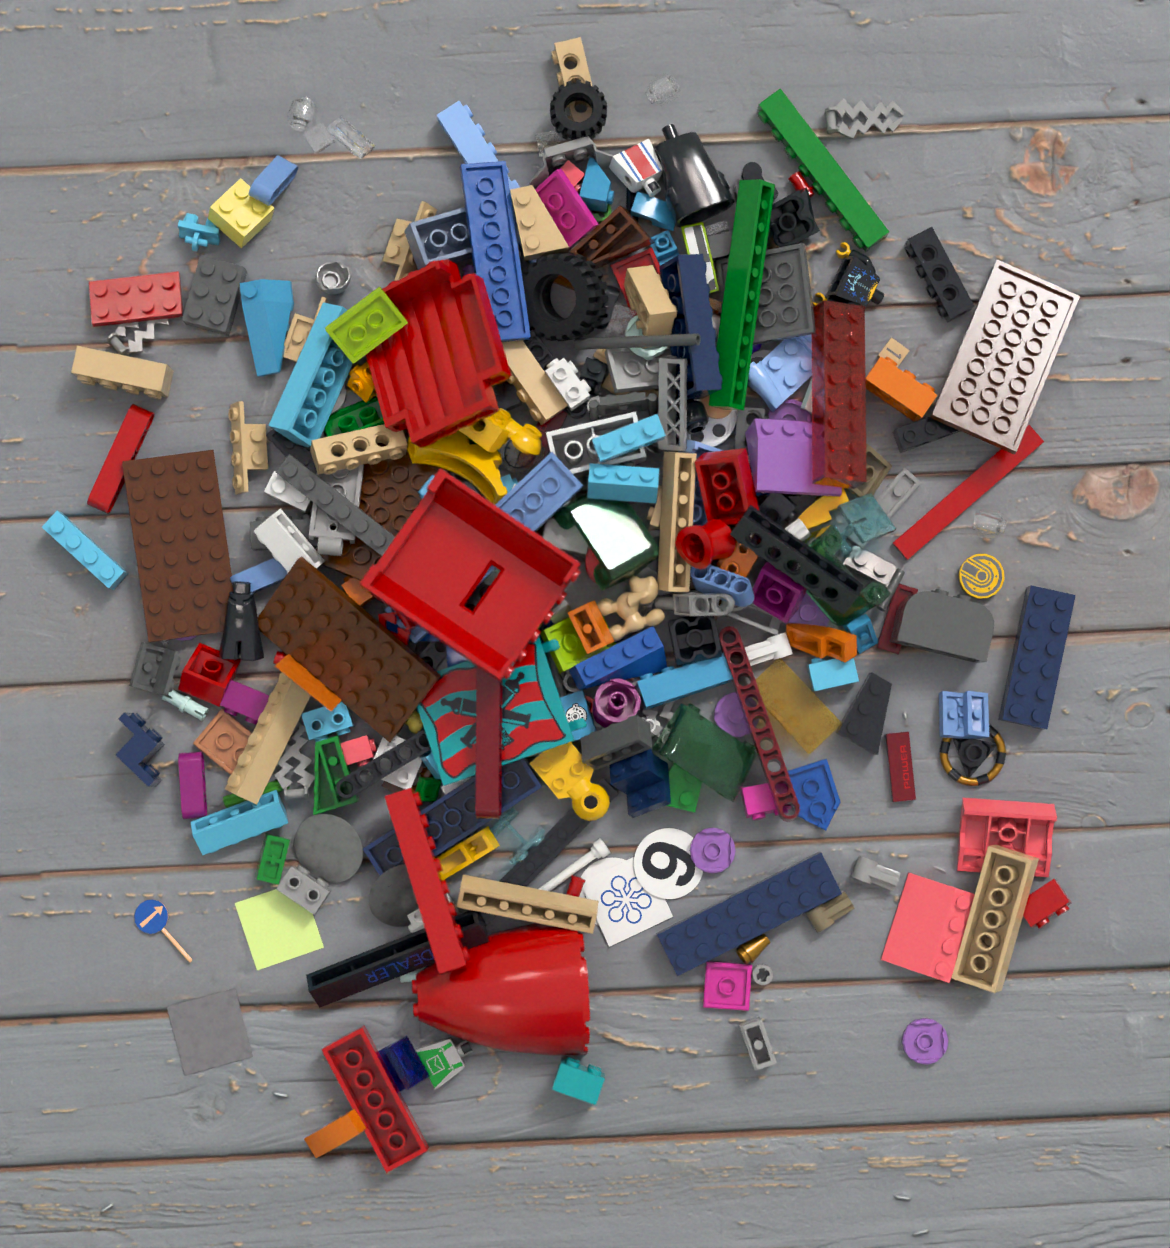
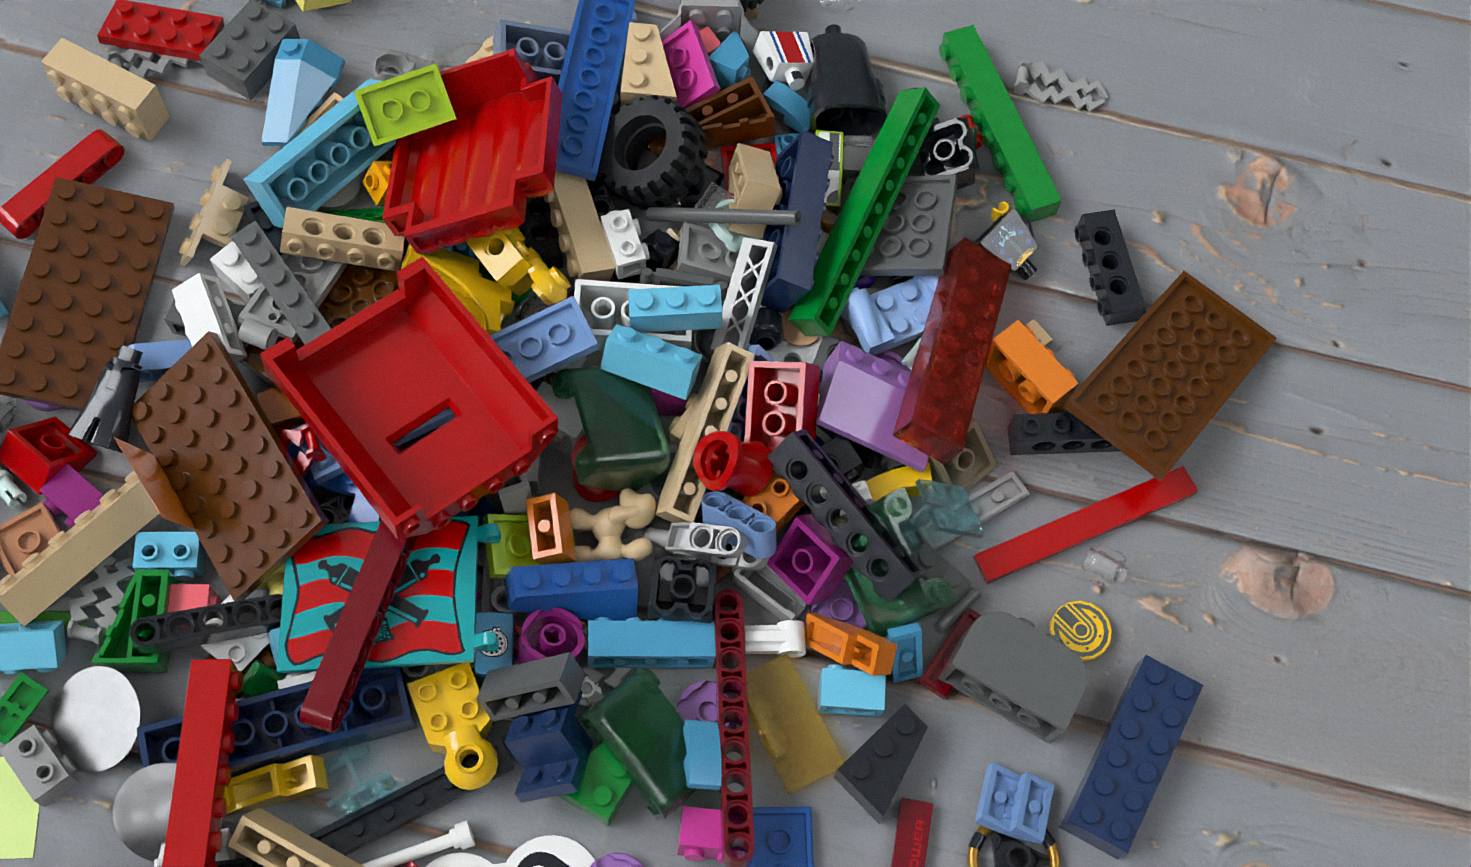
camera: 10 degrees right, 20 degrees down
none -> dark azure slope [683,720,722,790]

